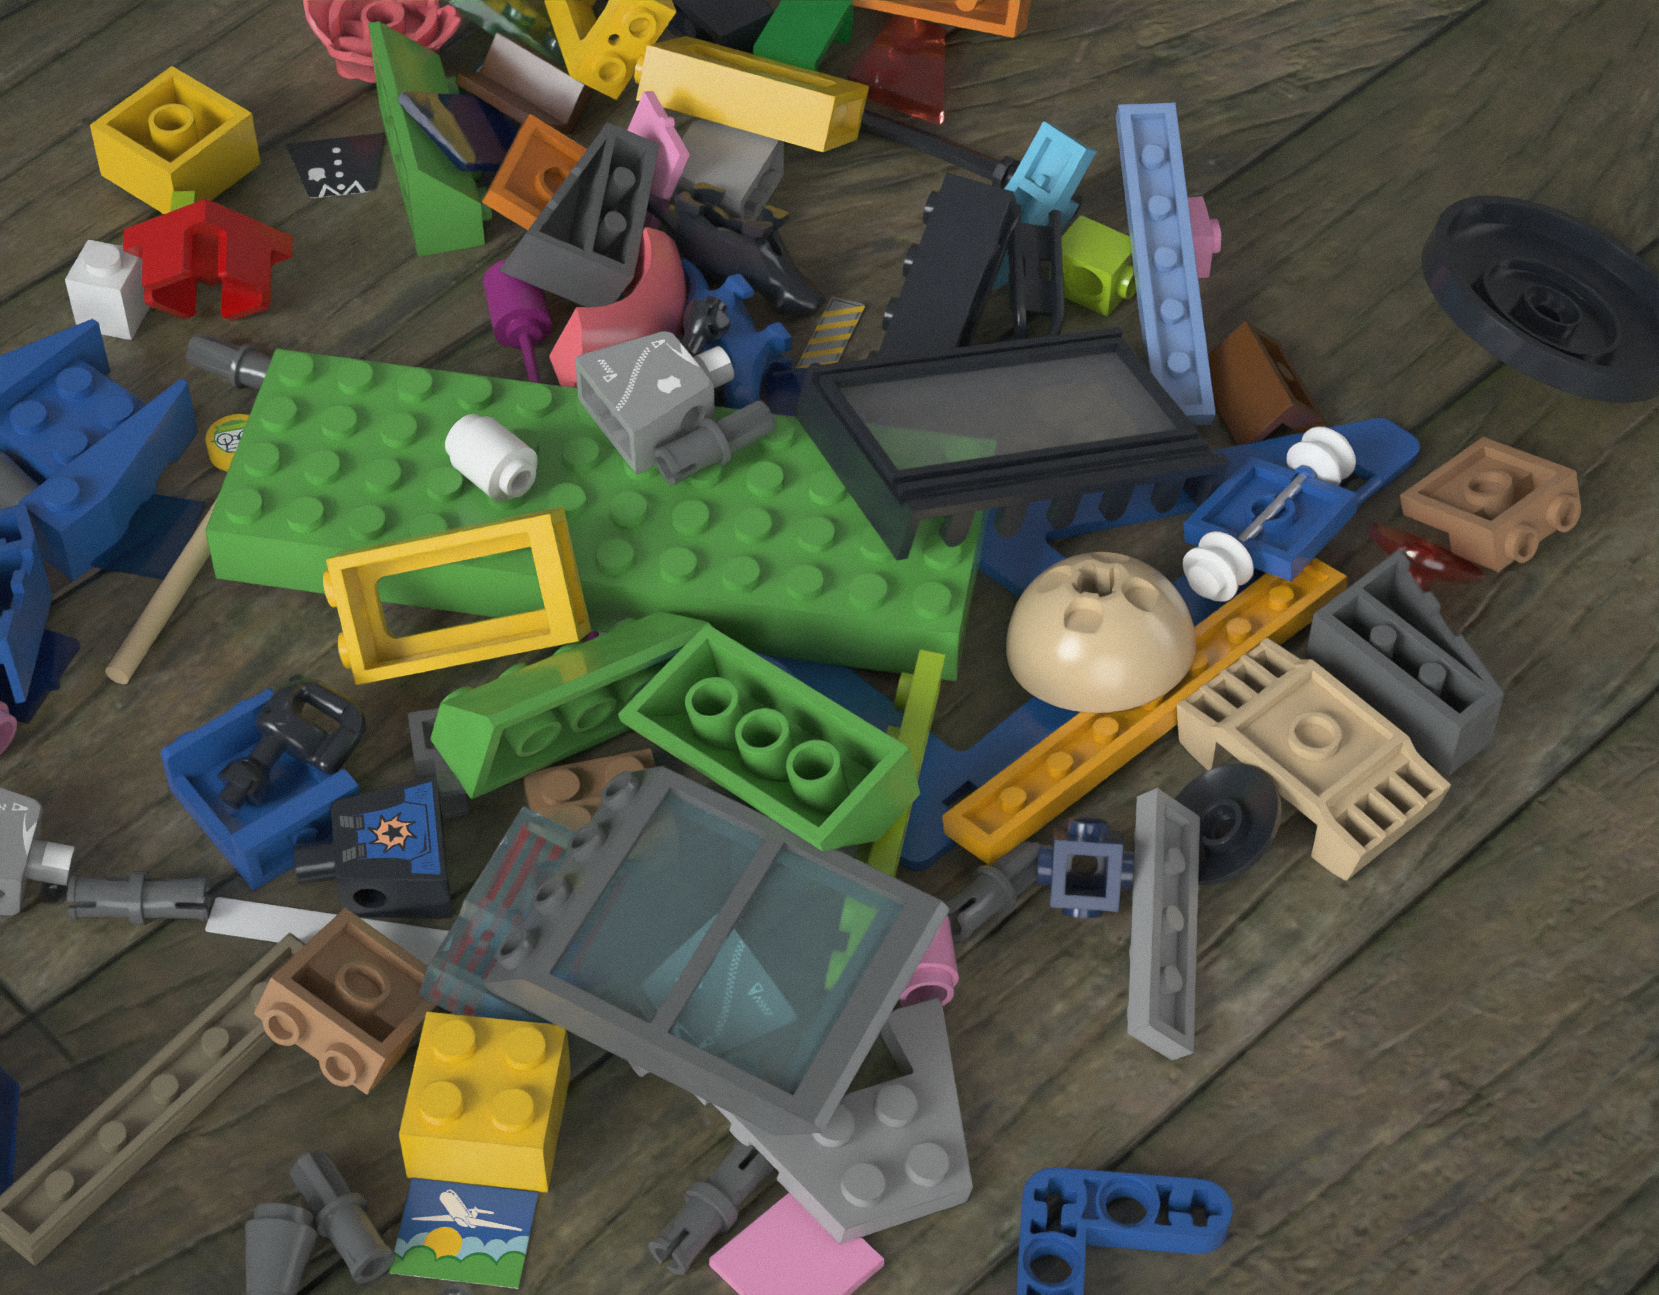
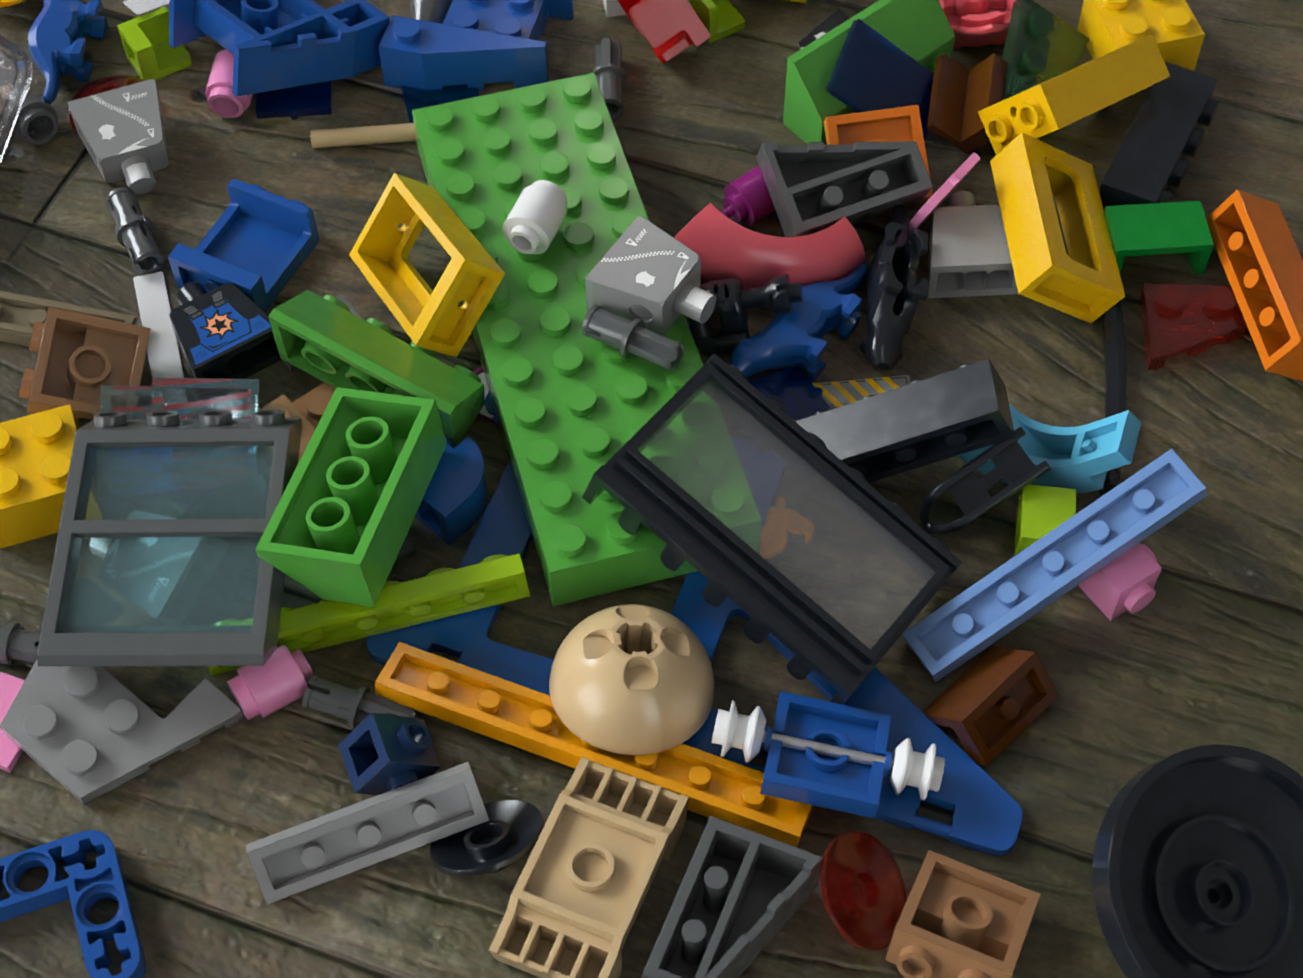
camera: 65 degrees right, 5 degrees up
black piece [217,674,366,811] -> none

